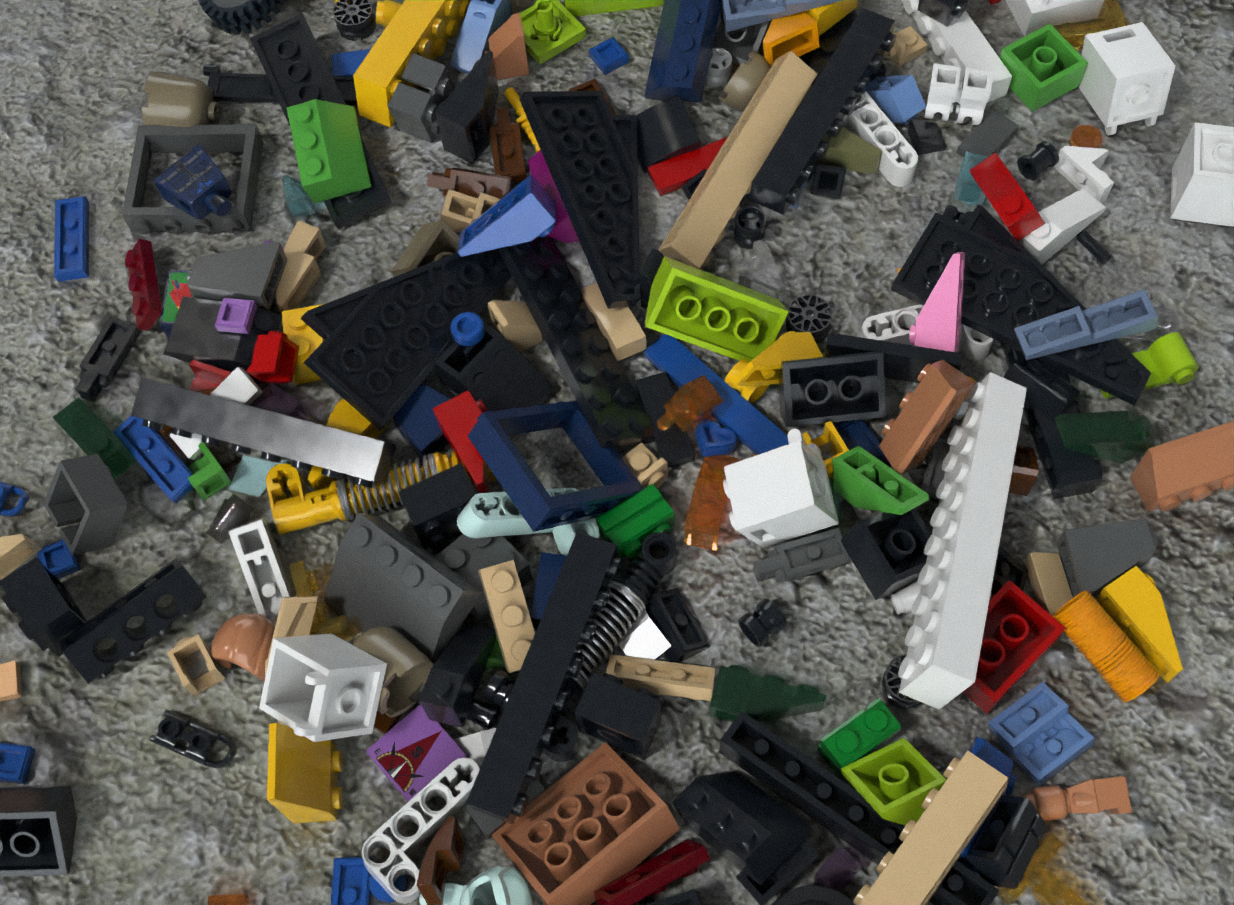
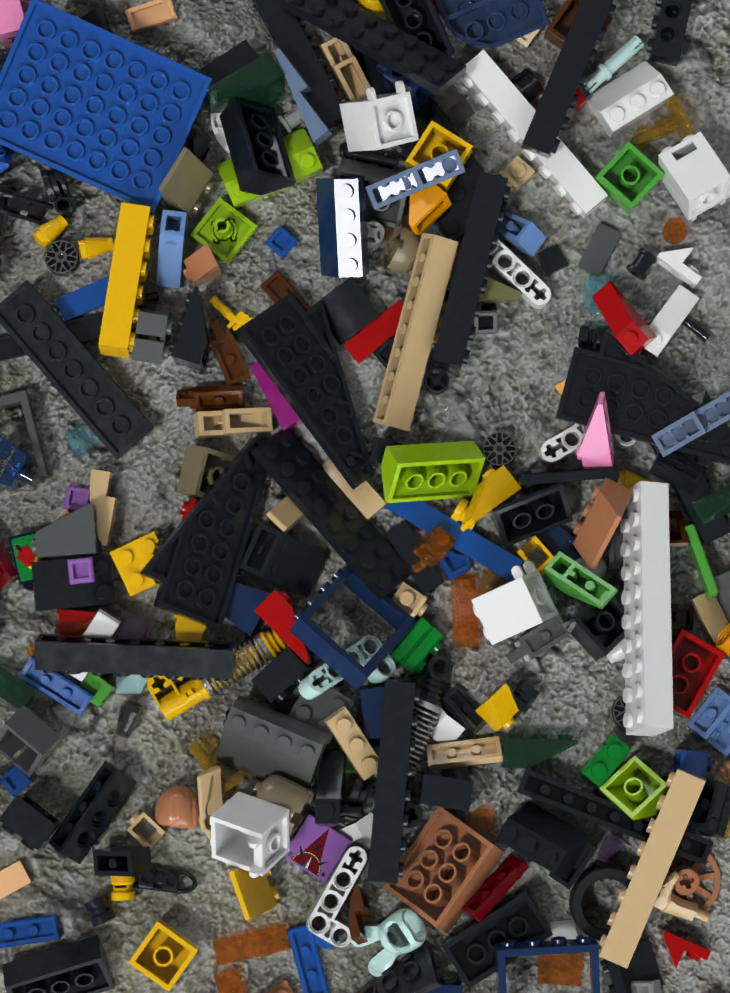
camera: 15 degrees left, 20 degrees up
white slope [228,517,292,625] -> none
red window [246,331,300,384] -> none
bright green slope [287,99,372,203] -> none
blue tile [451,312,485,346] -> none
slope [457,174,556,257] -> none
white legs [924,63,993,126] -> none
none -> black wheel [84,894,116,927]
none -> black brick [93,845,152,877]
none -> yellow wheel [110,876,136,901]
none -> yellow brick [128,919,200,992]
none -> clear orange tile [213,924,291,966]
none -> clear orange tile [469,808,494,833]
none -> yellow slope [475,683,519,732]
none -> bright green tile [685,524,719,600]

